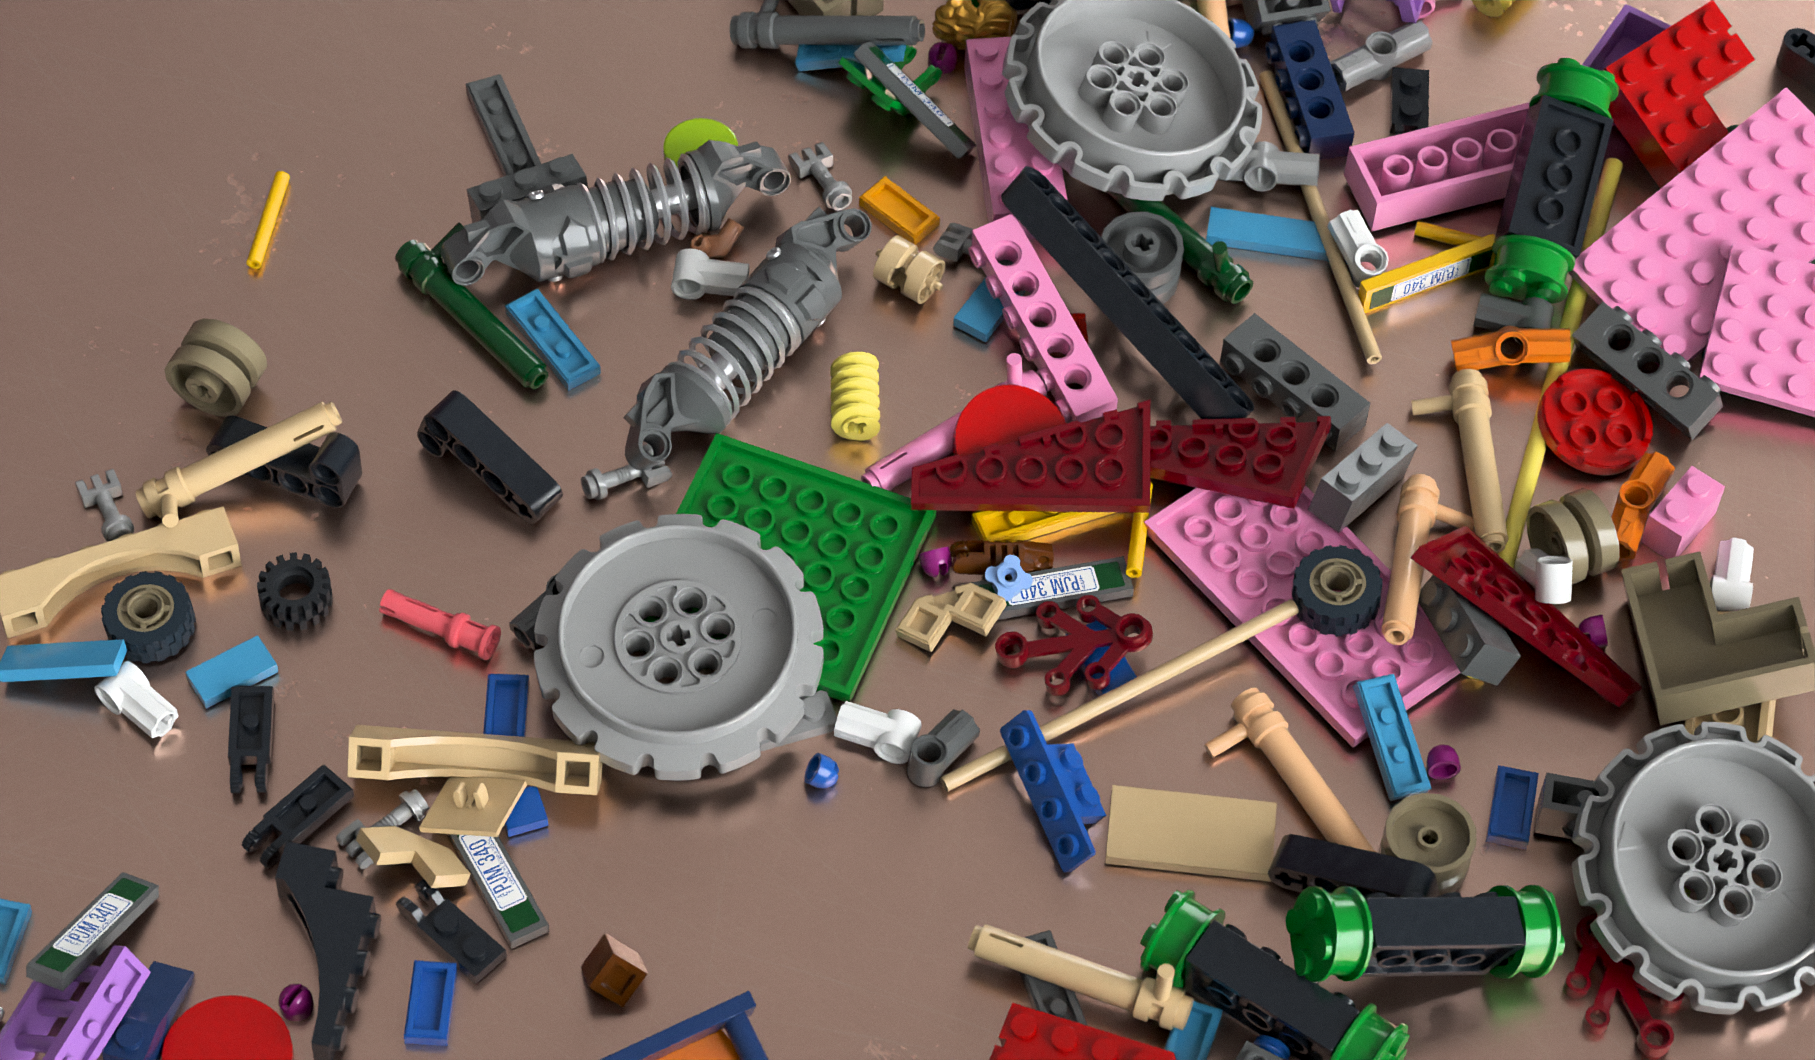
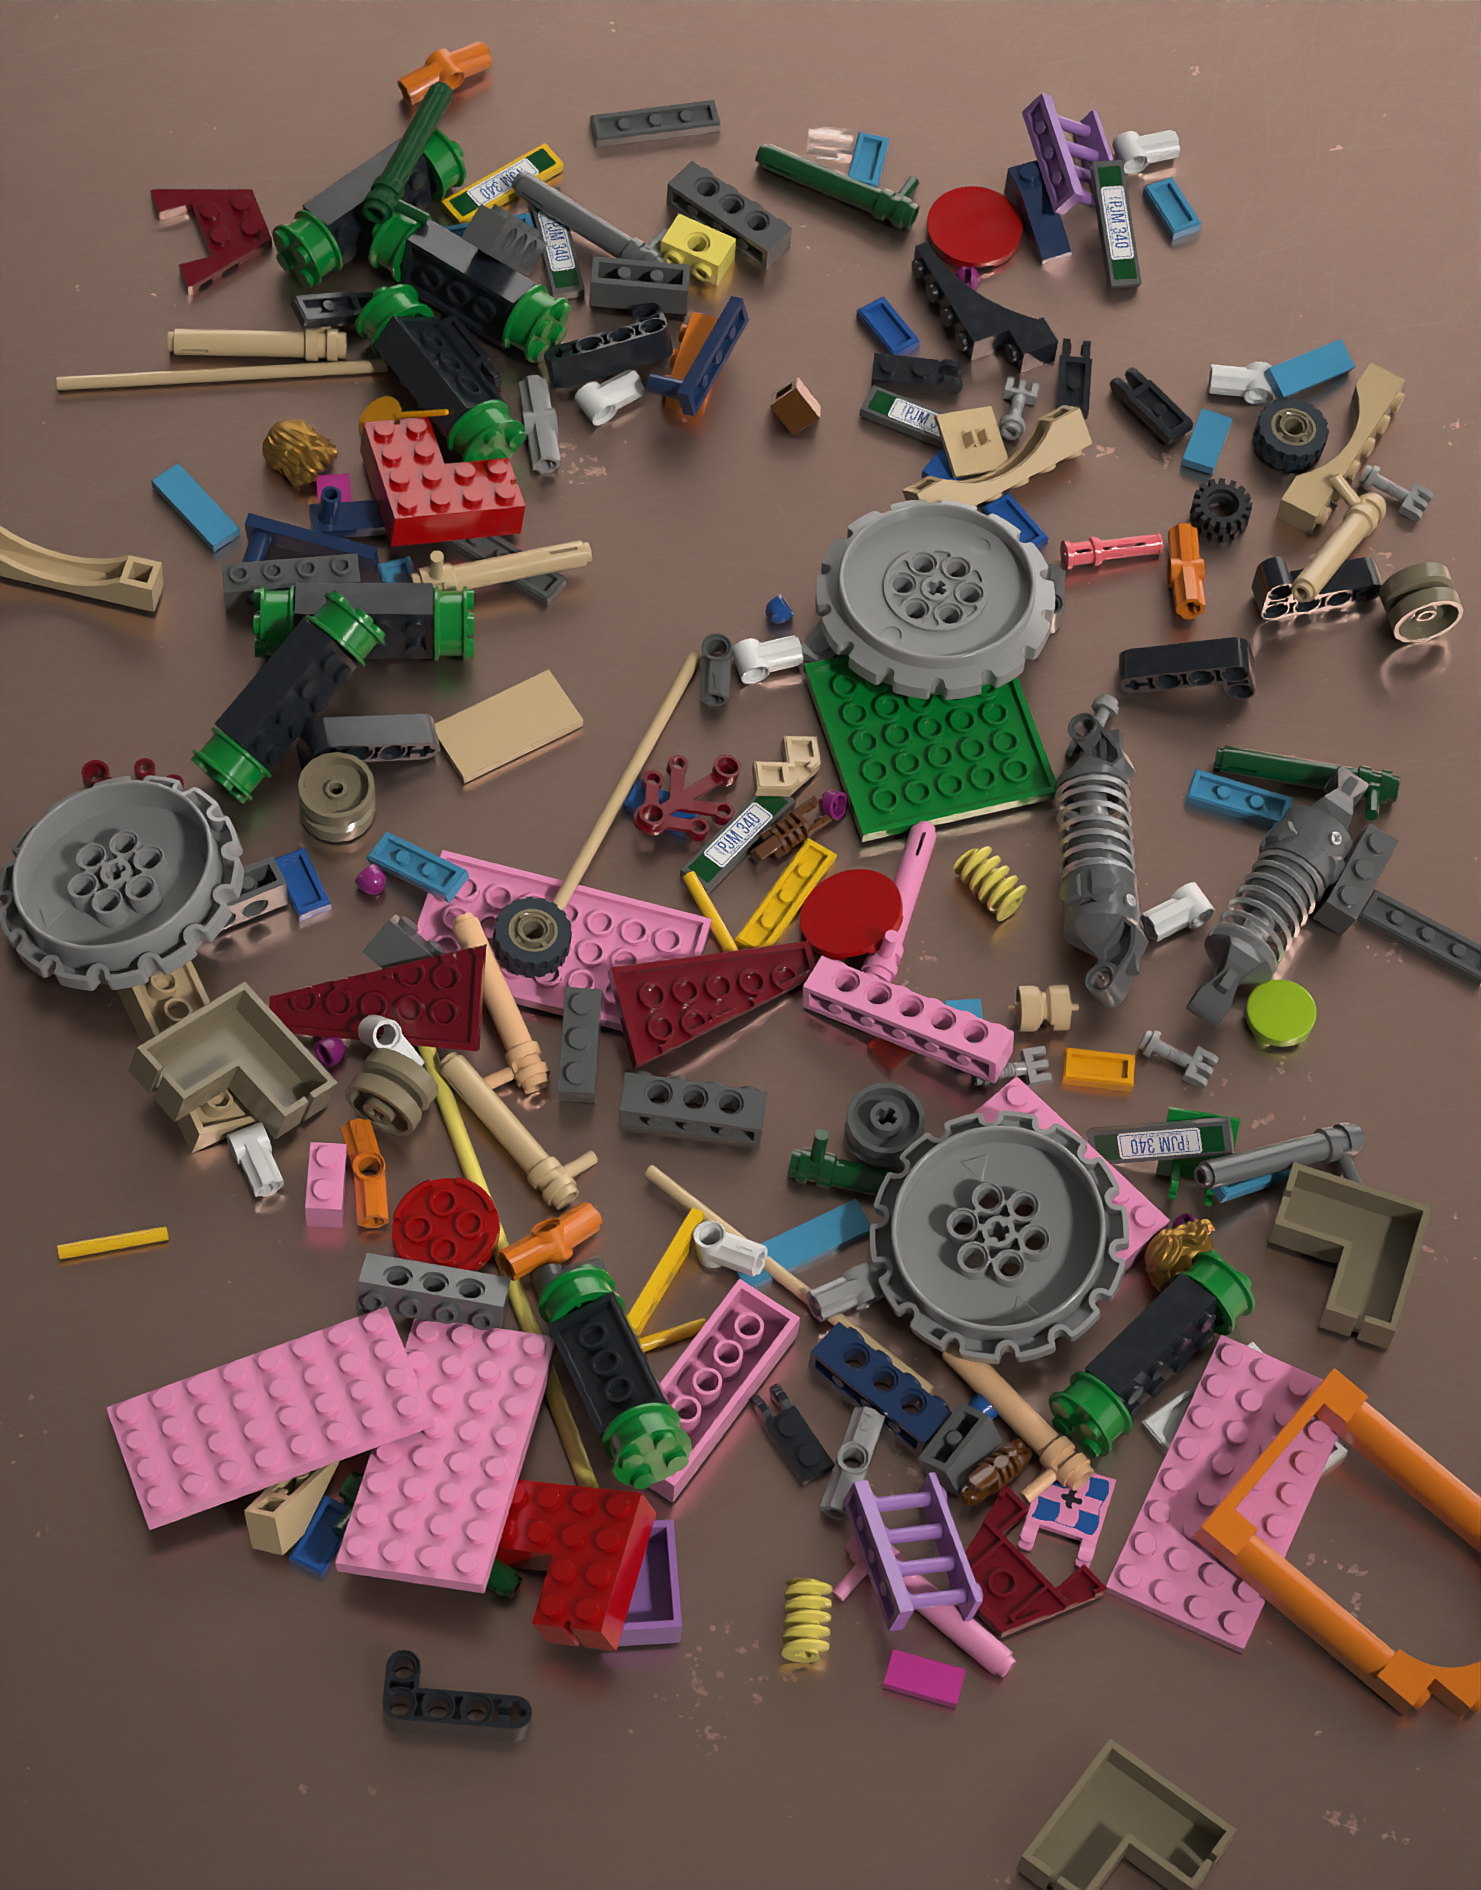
camera: 140 degrees right, 5 degrees up
tan tile [356,826,471,888] -> none
nougat arm [690,218,744,259] -> none
dark red wing [911,399,1151,513] -> none
light blue plate [985,555,1033,601] -> none
blue bracket [1000,710,1106,872] -> none
black beam [1001,166,1254,419] -> none
light nougat cylinder [1204,688,1376,852] -> none
none -> orange piece [1167,523,1205,619]

